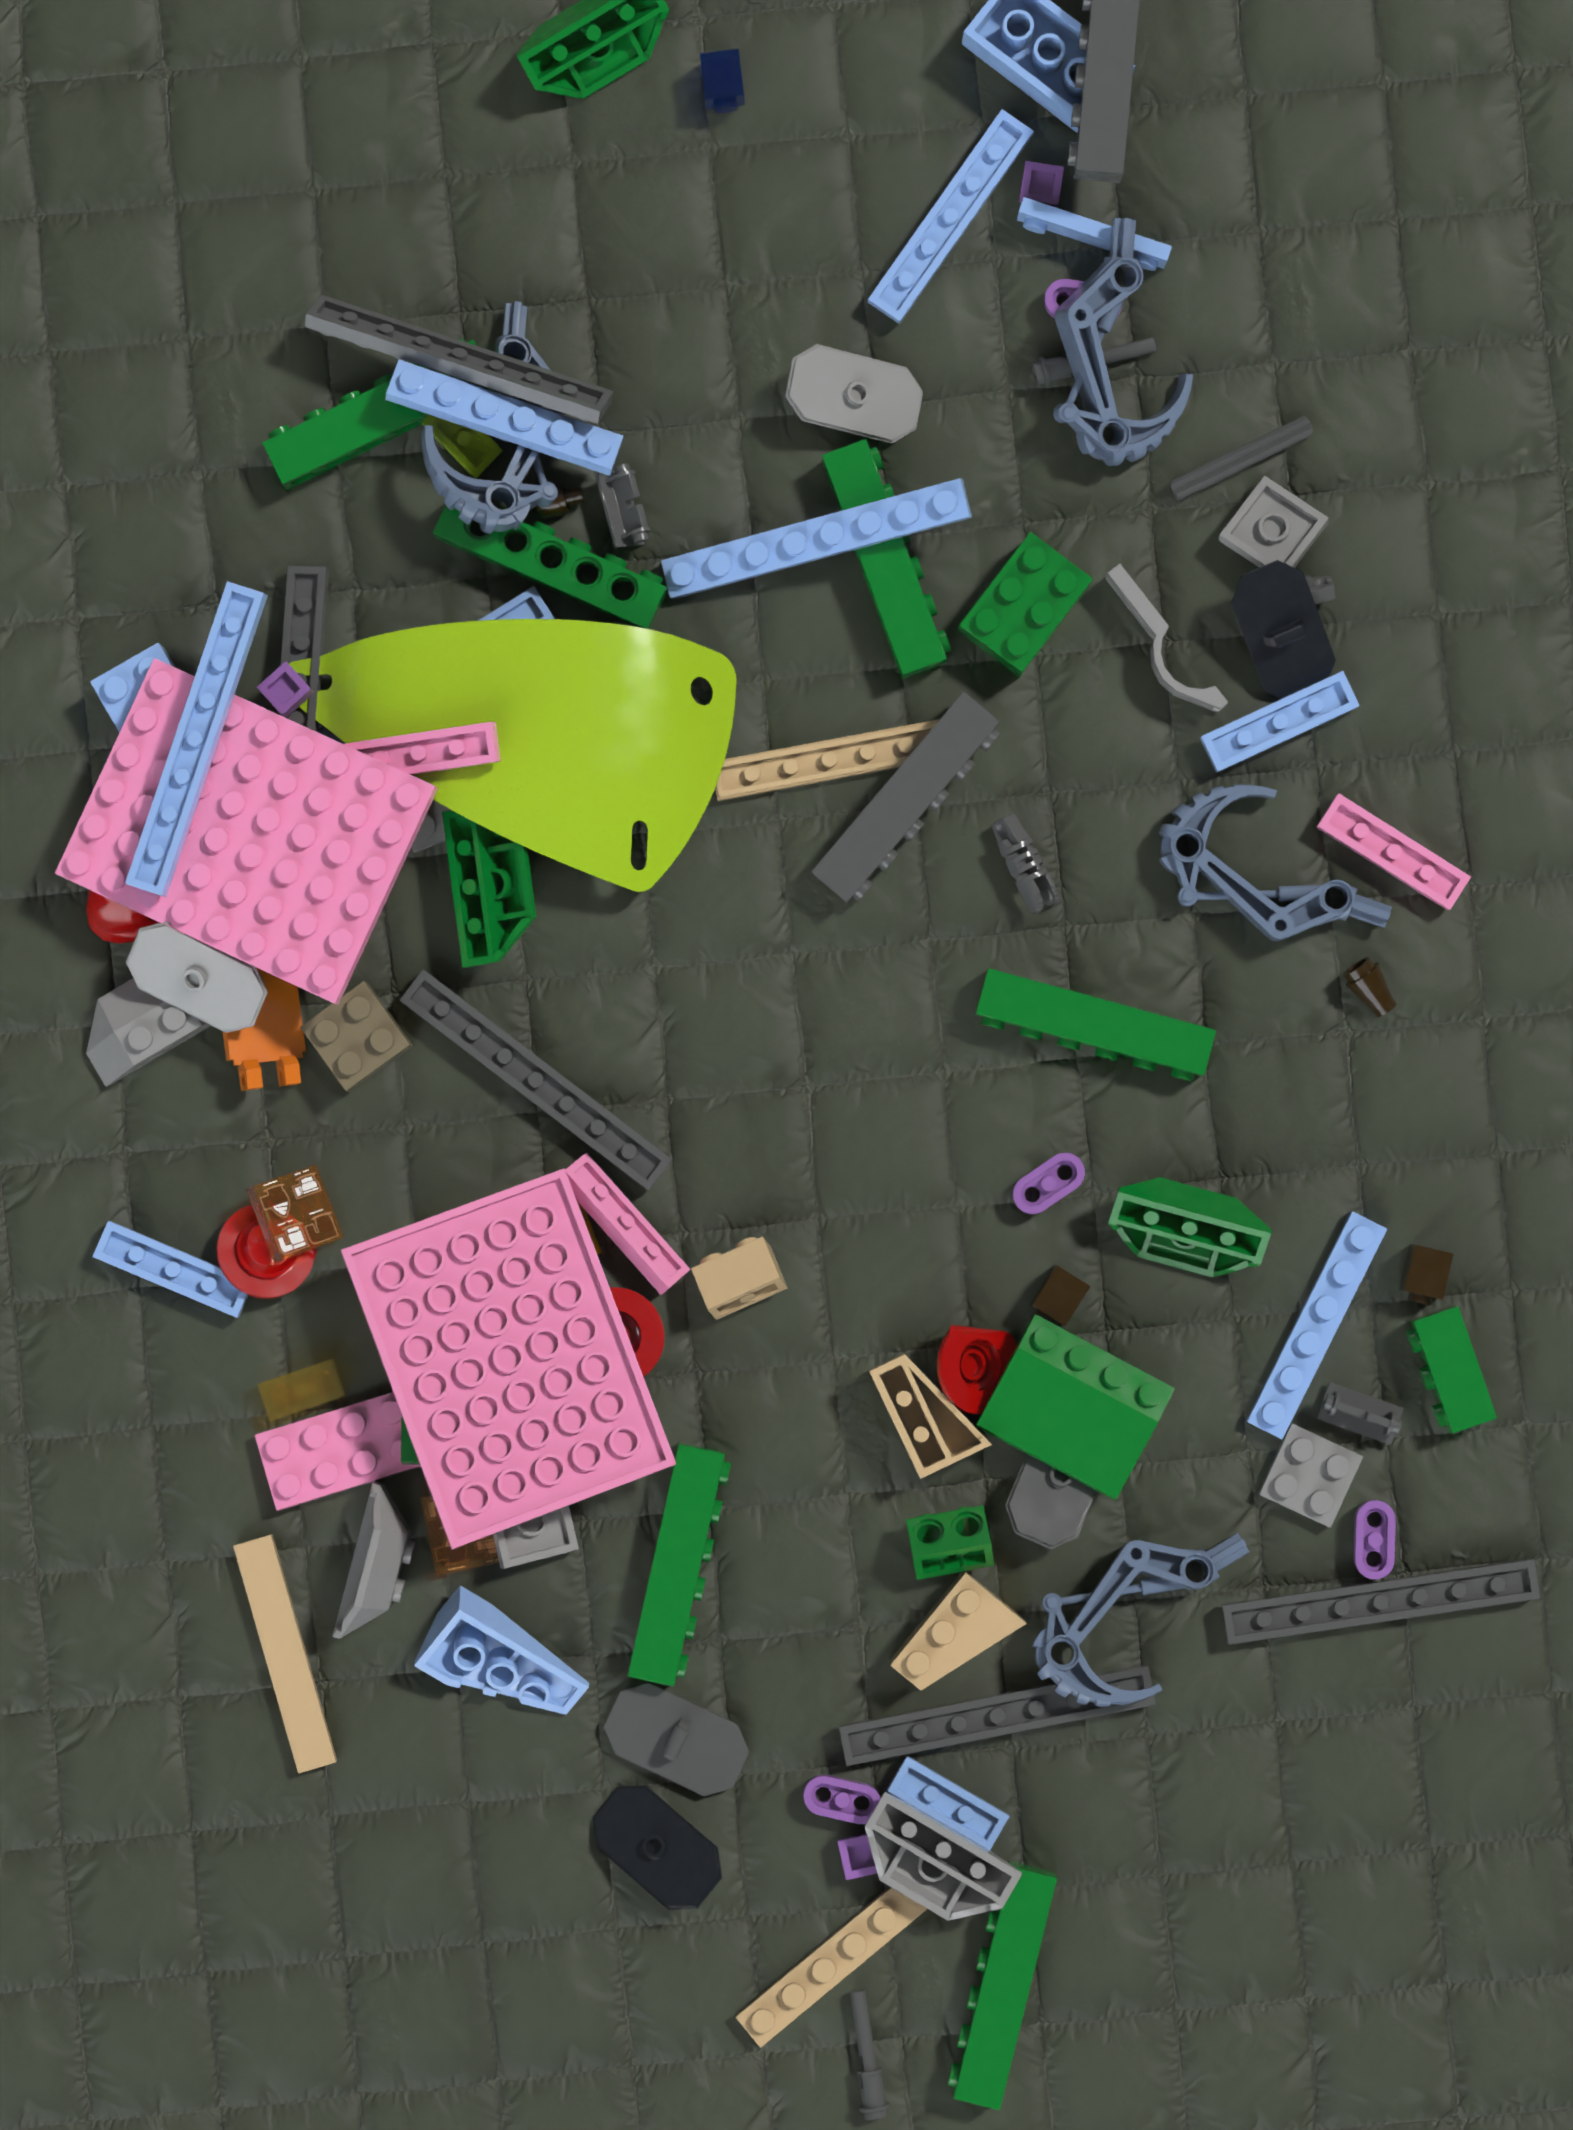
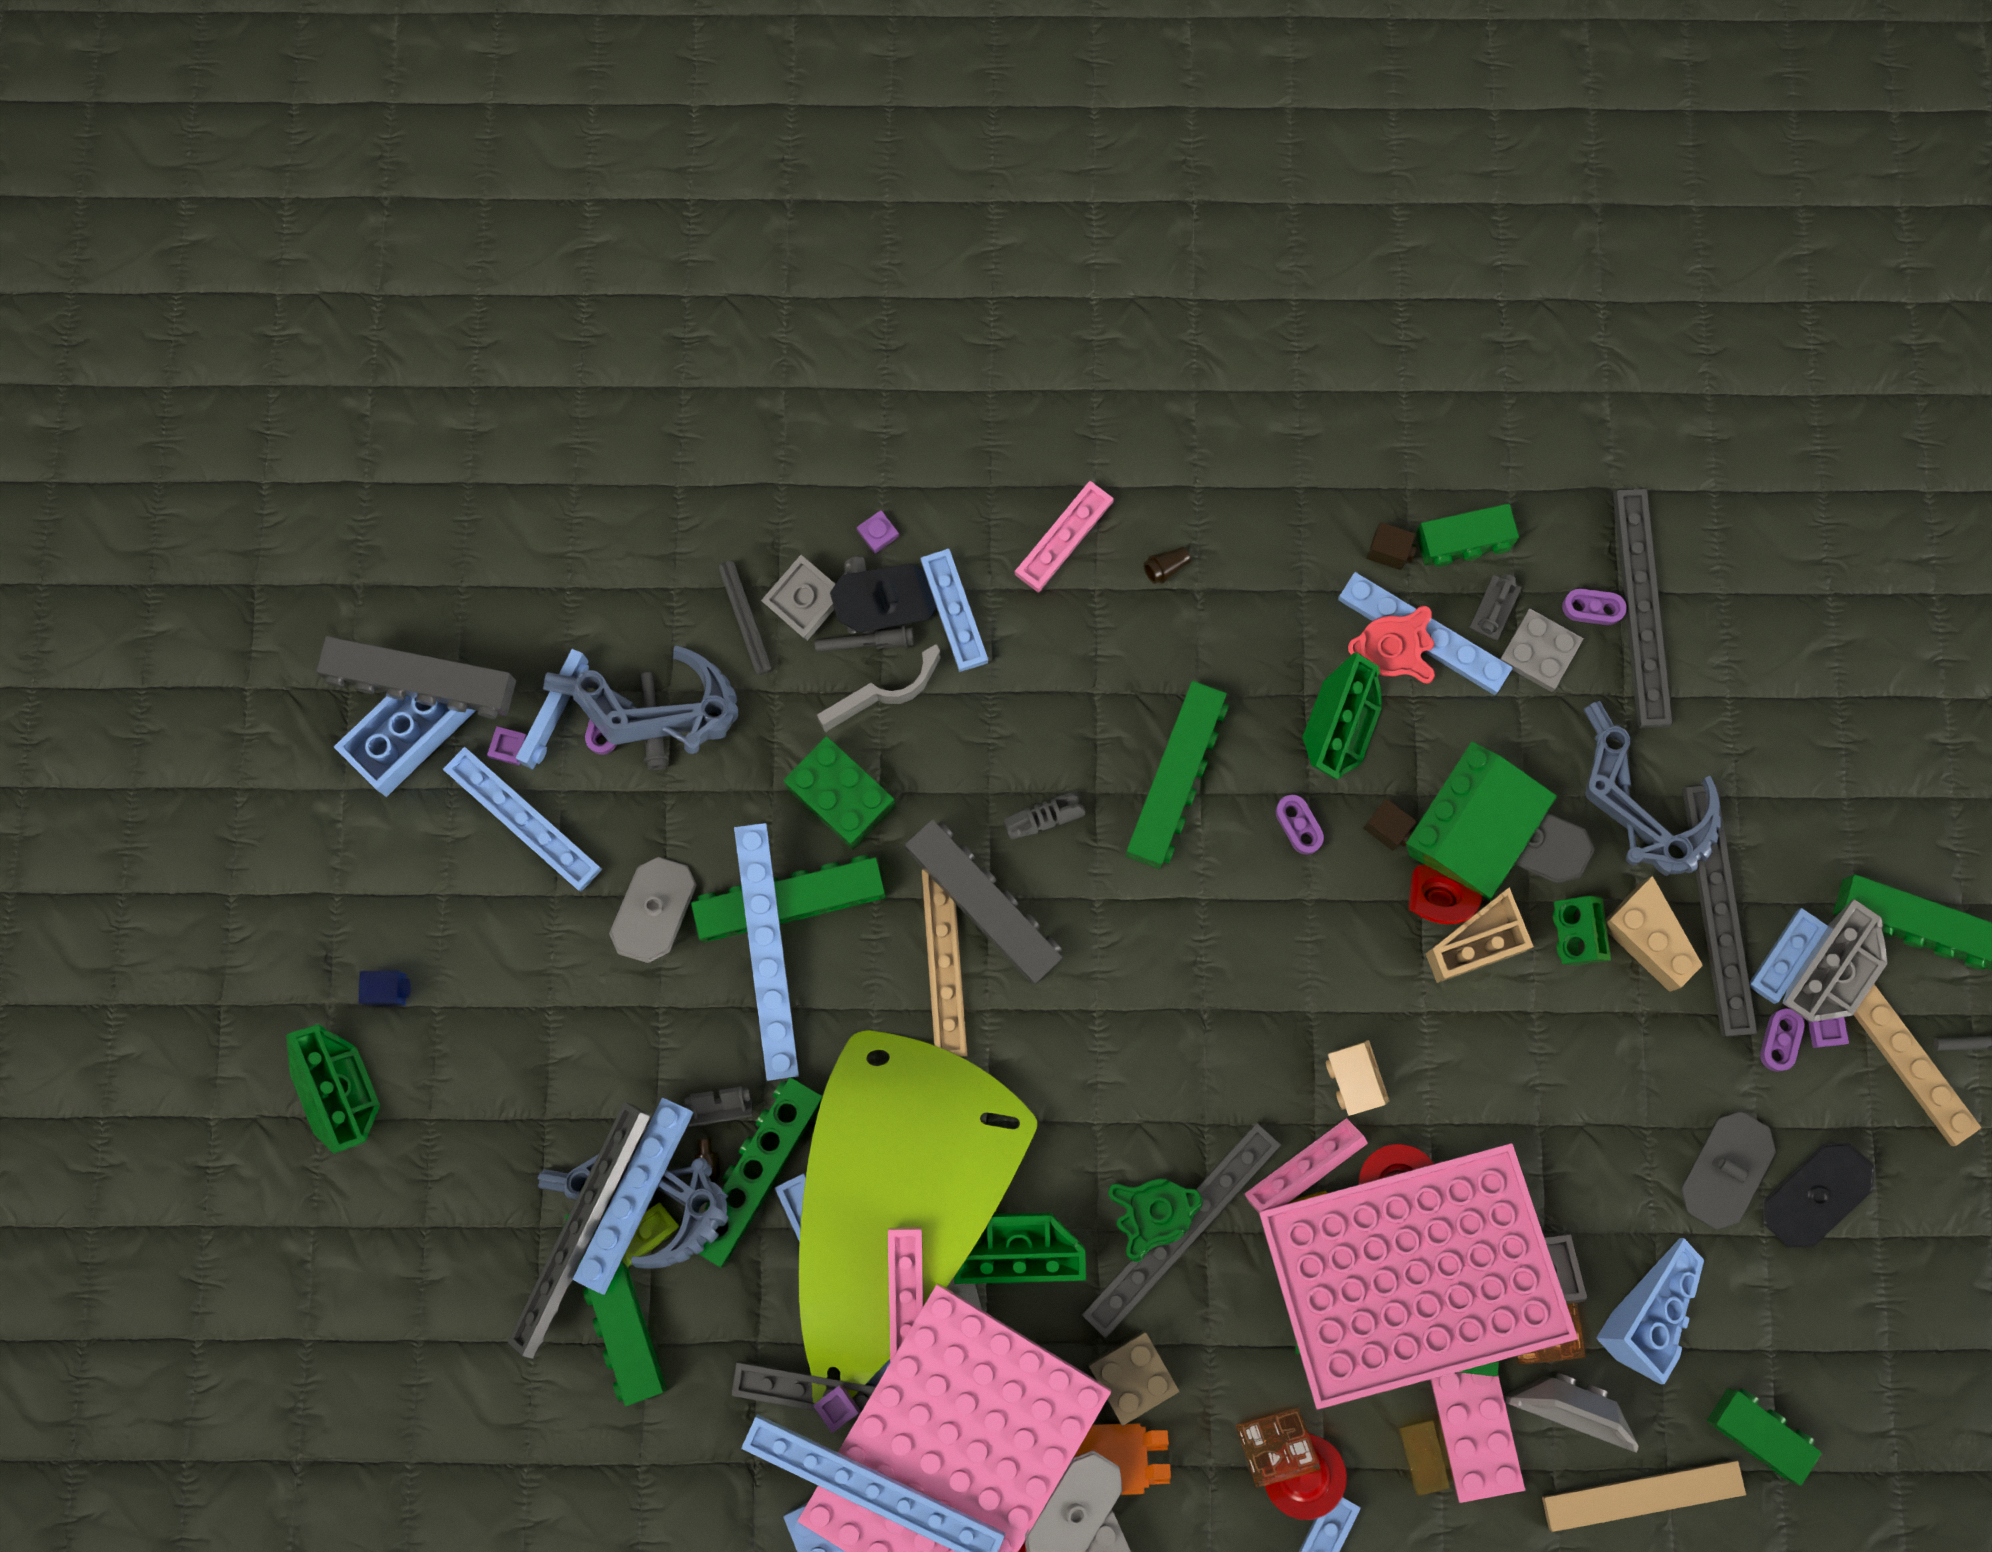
camera: 85 degrees left, 10 degrees down
green brick [628,1442,731,1687] -> none
sand blue piece [1159,784,1392,942] -> none
none -> dark grey pin [815,625,914,652]
none -> medium lavender plate [856,510,899,554]
none -> green tile [1108,1179,1203,1262]
none -> coral tile [1348,606,1435,684]
none -> green brick [1706,1388,1822,1486]

